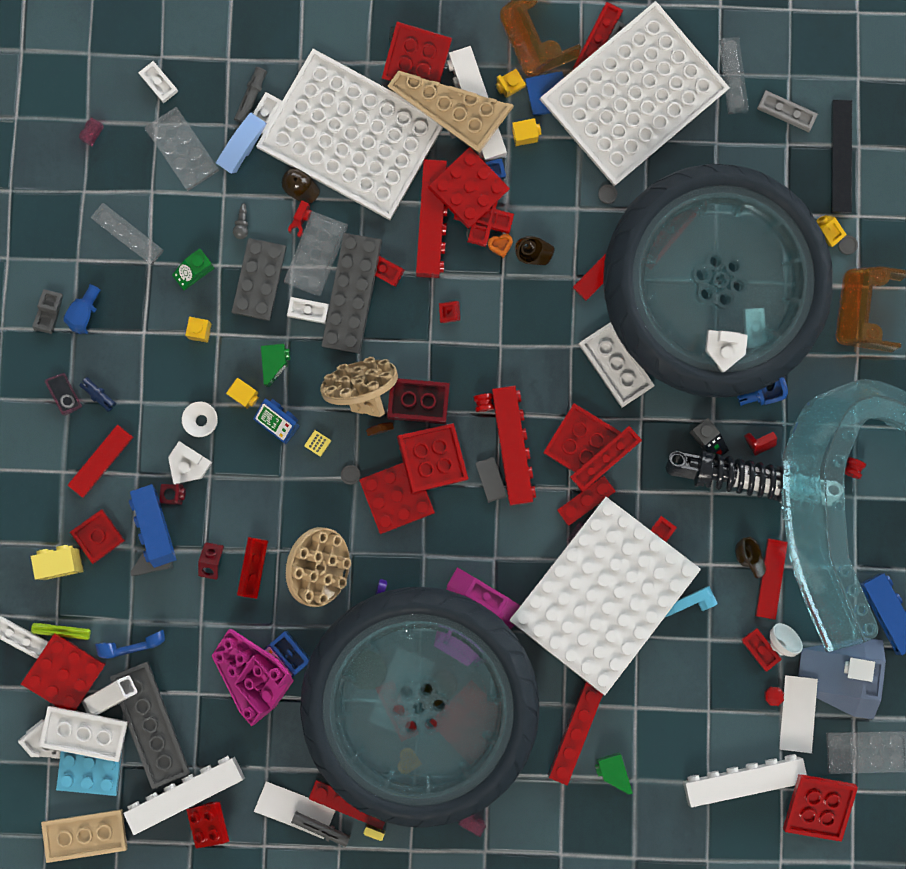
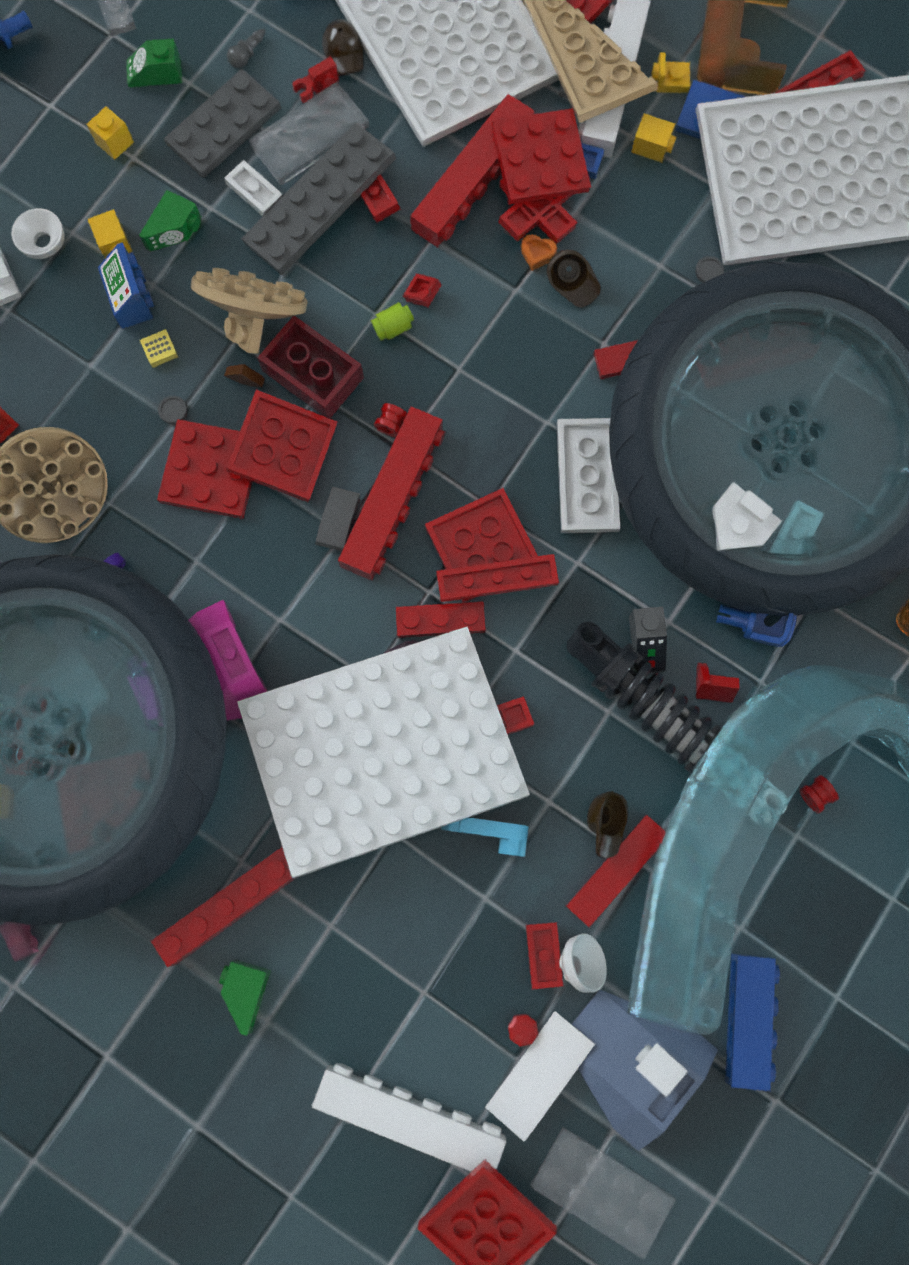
camera: 35 degrees right, 5 degrees down
none -> lime brick [370,302,414,341]

